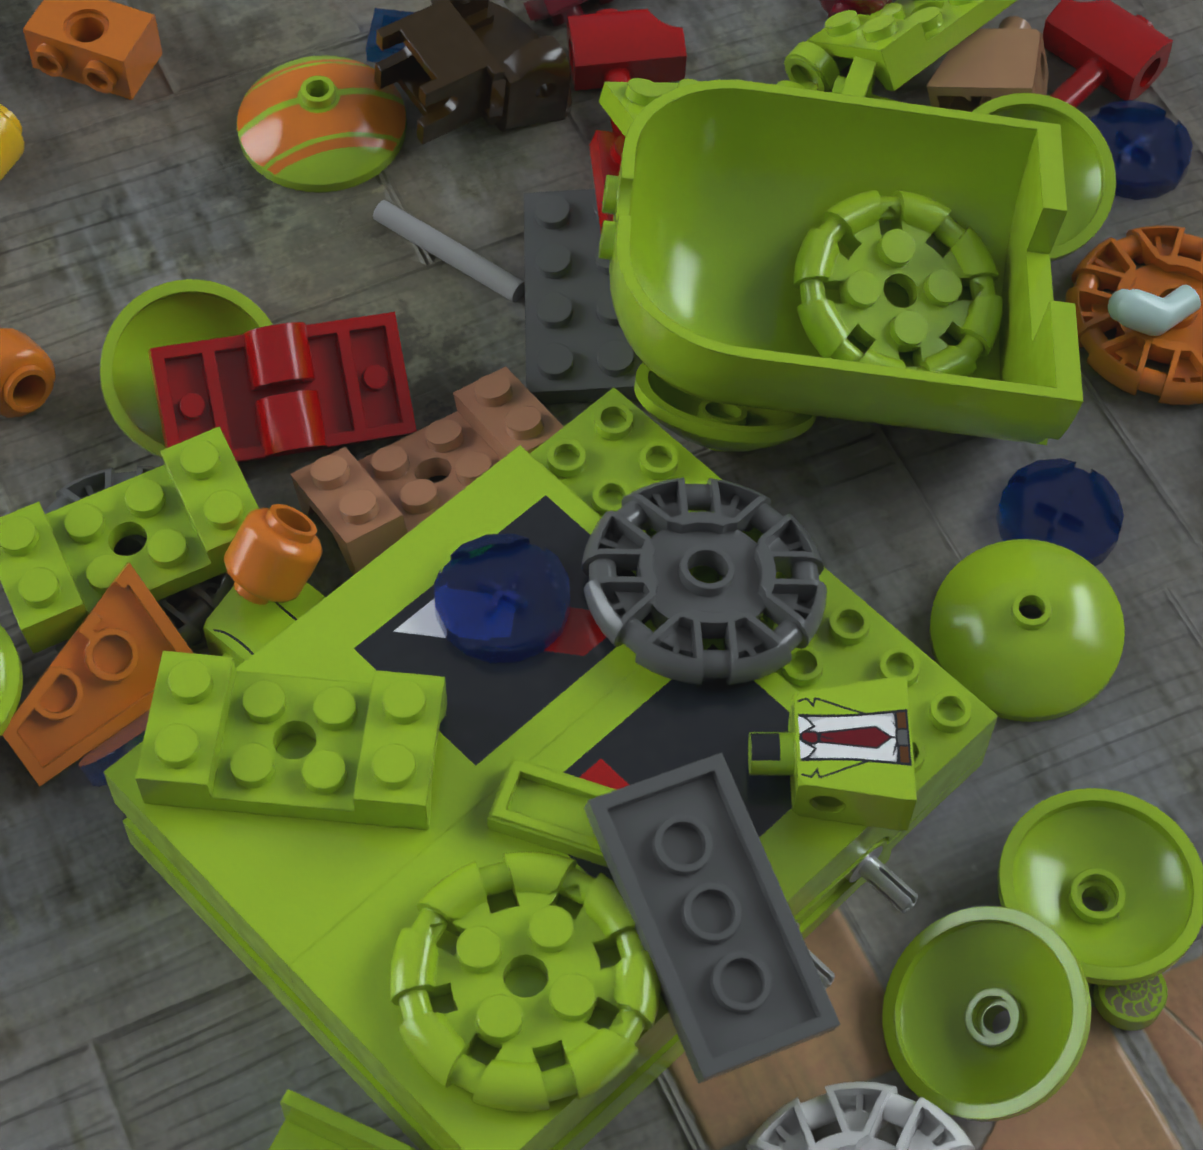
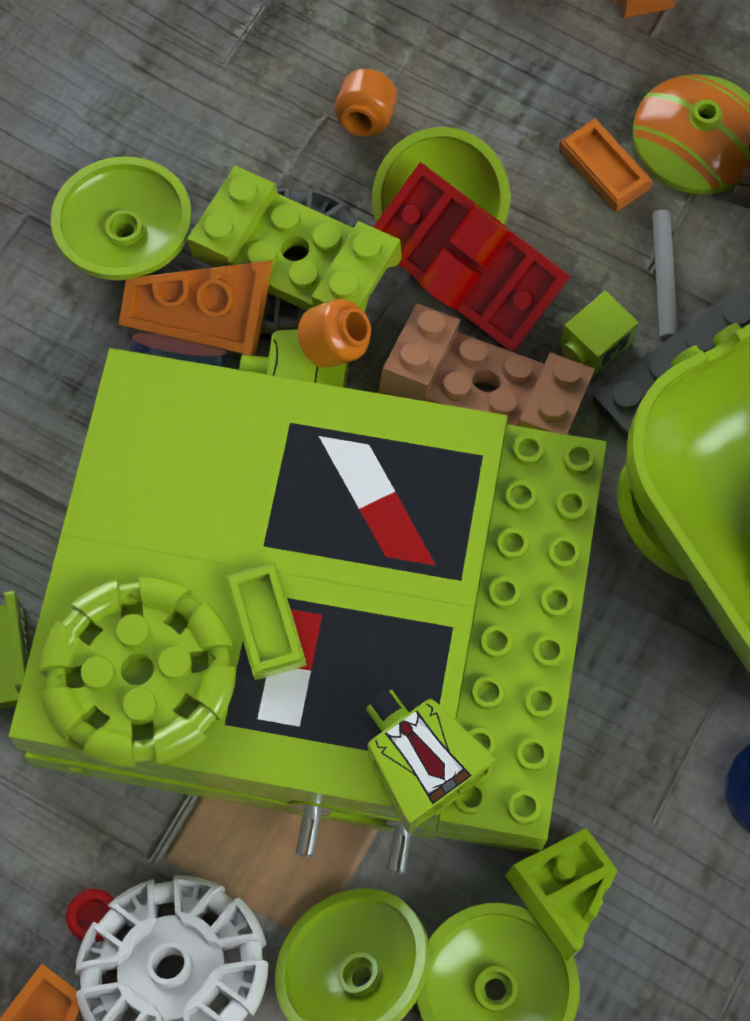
camera: 55 degrees right, 10 degrees up
lime piece [135,651,447,830] -> none
clear blue tile [434,533,570,663] -> none
dark grey plate [582,478,827,685] -> none
dark grey plate [584,752,841,1084] -> none
lime dish [929,539,1125,722] -> none
none -> lime wing [505,828,618,961]
none -> orange tile [559,118,653,213]
none -> lime brick [560,290,639,376]

